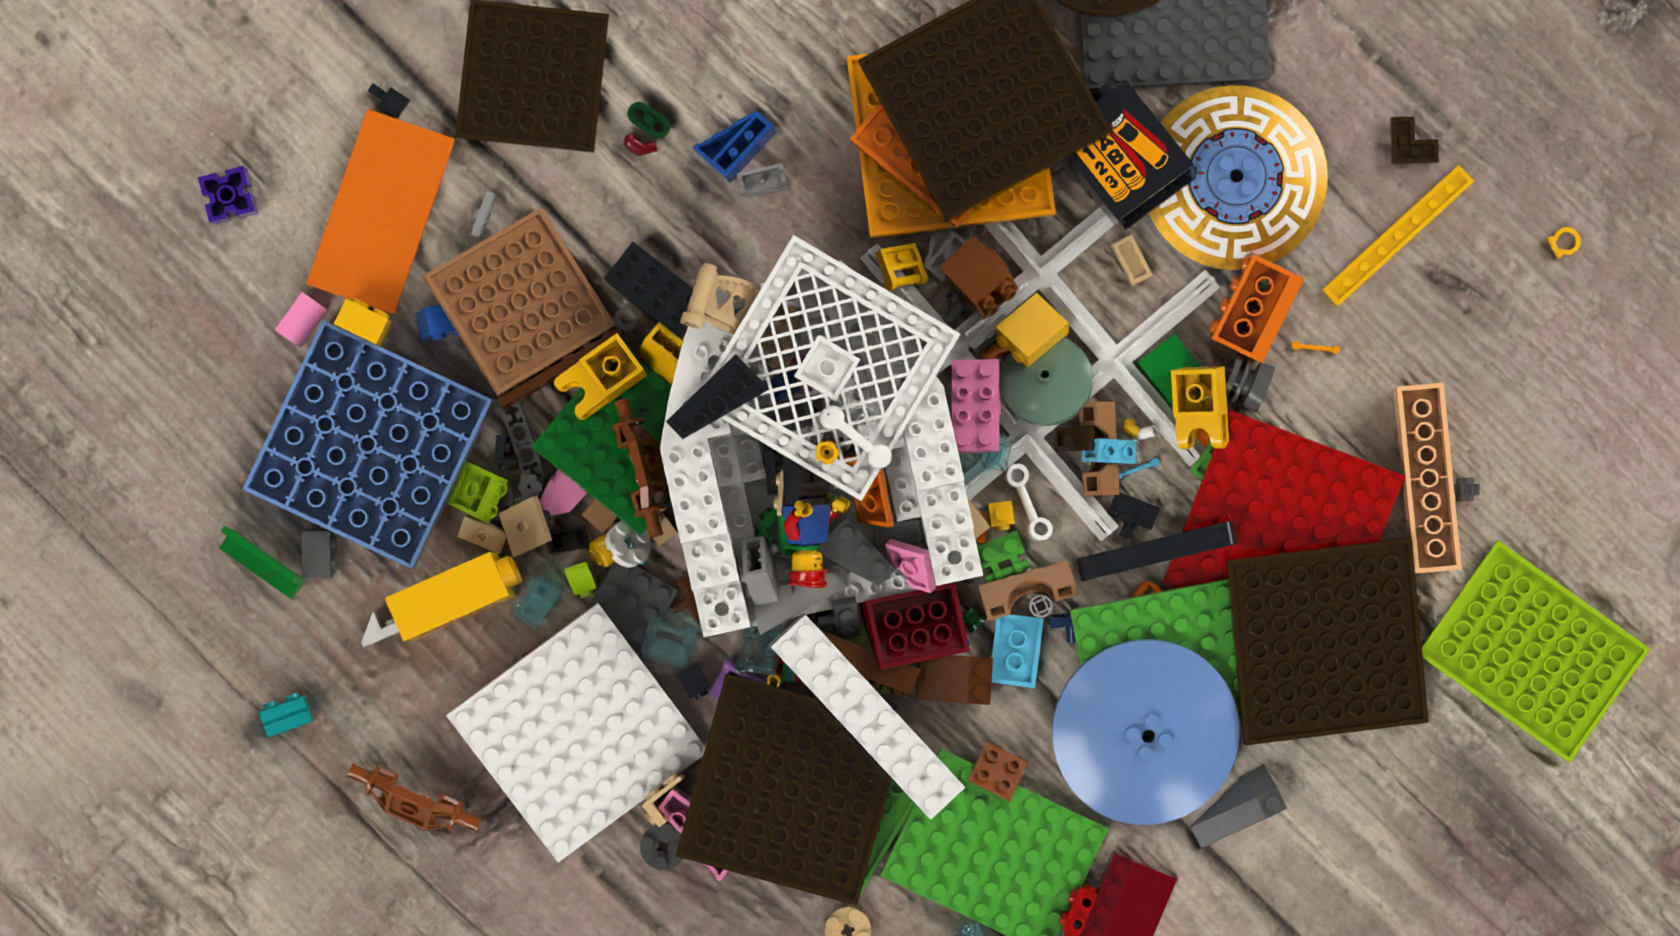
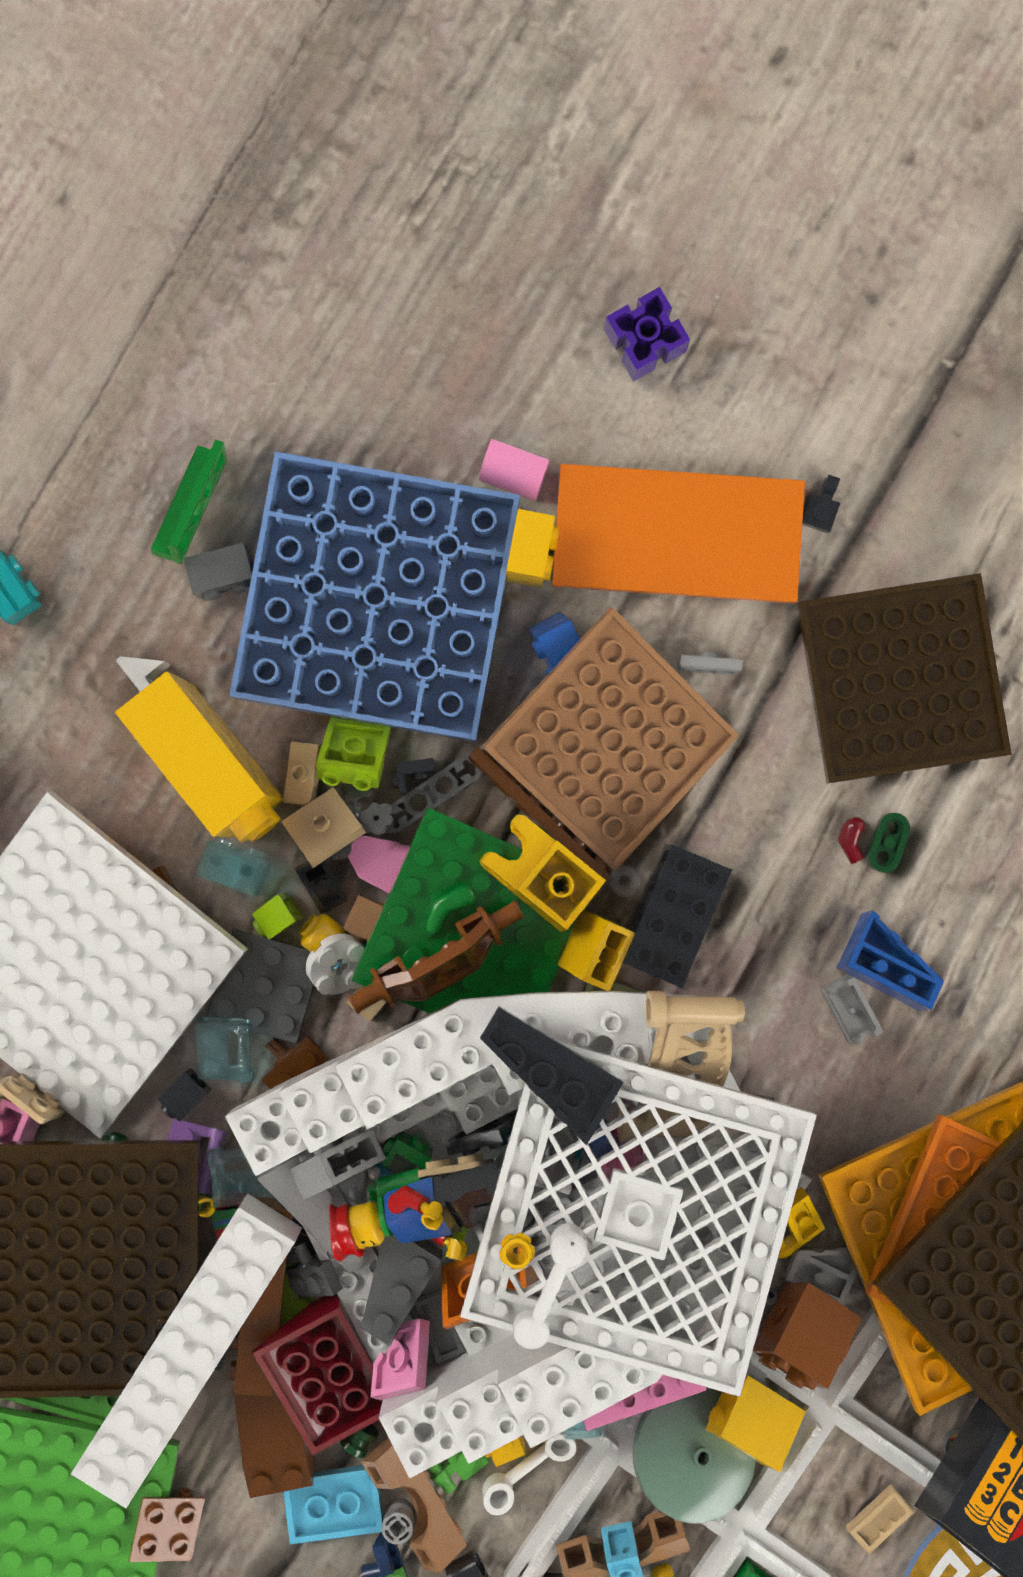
camera: 75 degrees right, 0 degrees up
dark brown tile [1054,427,1095,451] -> none
none -> green arm [425,885,476,934]

